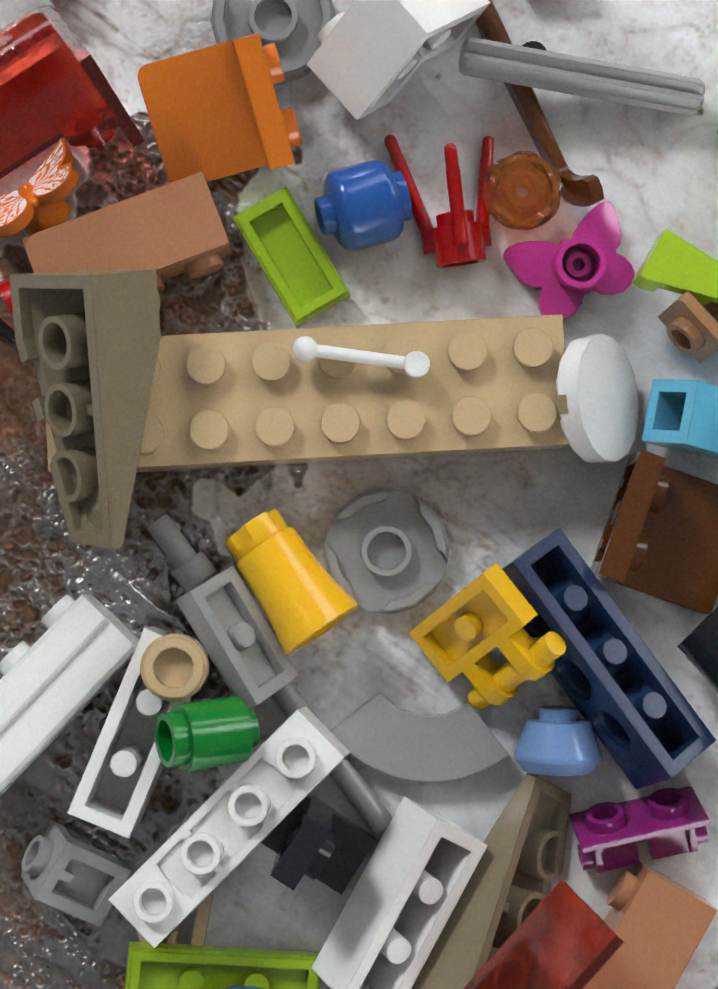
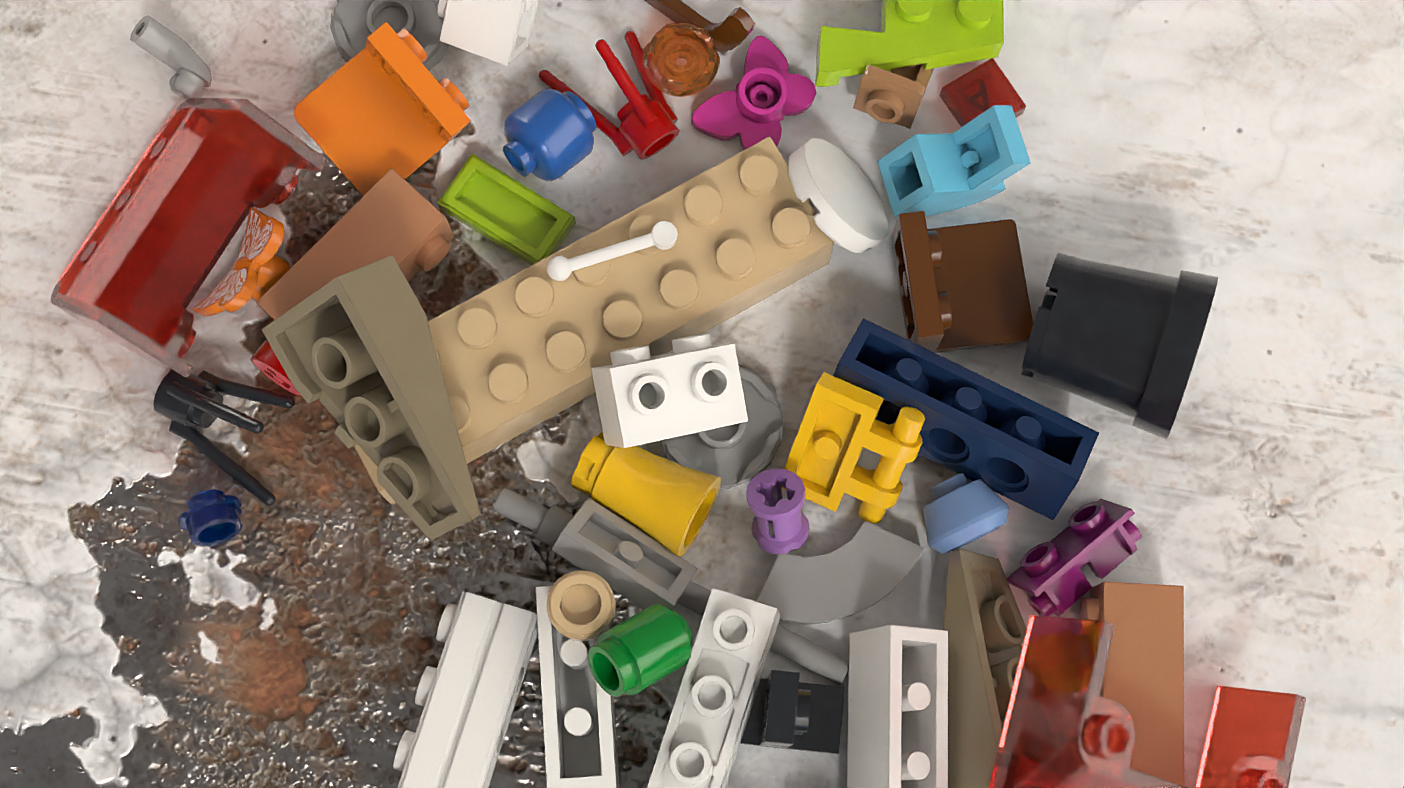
camera: 25 degrees left, 10 degrees down
none -> white brick [591,333,748,448]
none -> medium lavender bush [746,469,810,554]

